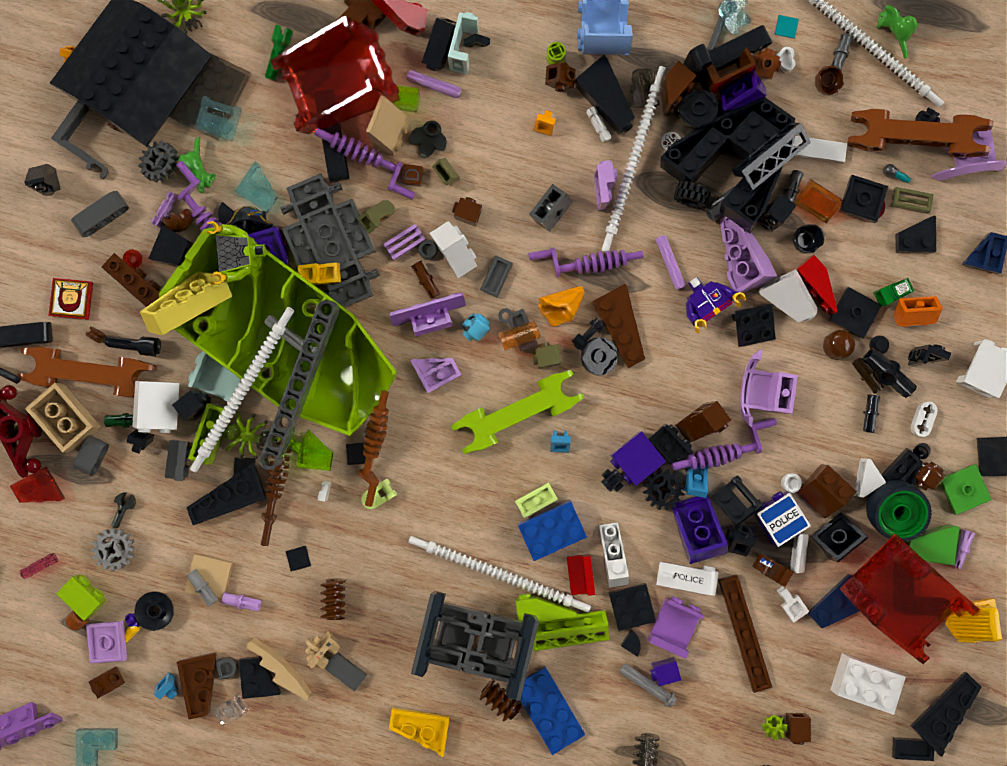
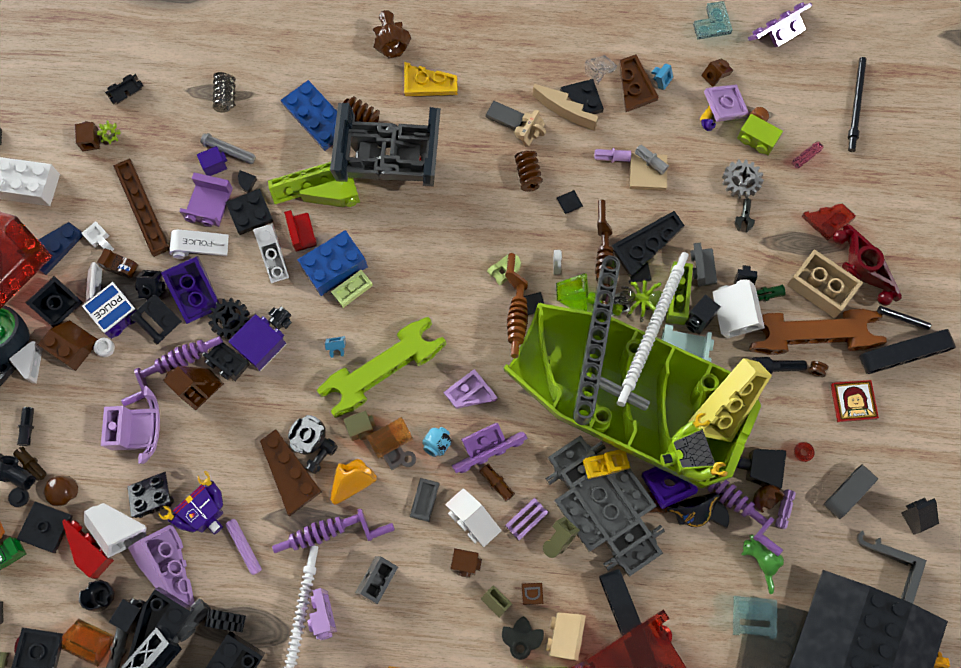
camera: 175 degrees right, 15 degrees down
dark grey beam [73,435,109,476] -> none
reddish brown bracket [102,253,161,307] -> none
black dish [134,591,174,631] -> none
dark grey gear [138,141,179,183] -> none
dark grey tile [216,657,238,680] -> none
clear light blue wing [235,161,278,213] -> none
medium lavender piece [314,128,415,200] -> none
white hose [408,536,591,612] -> none
dark grey tile [418,240,438,260] -> none
dark azure slope [683,466,708,498] -> none

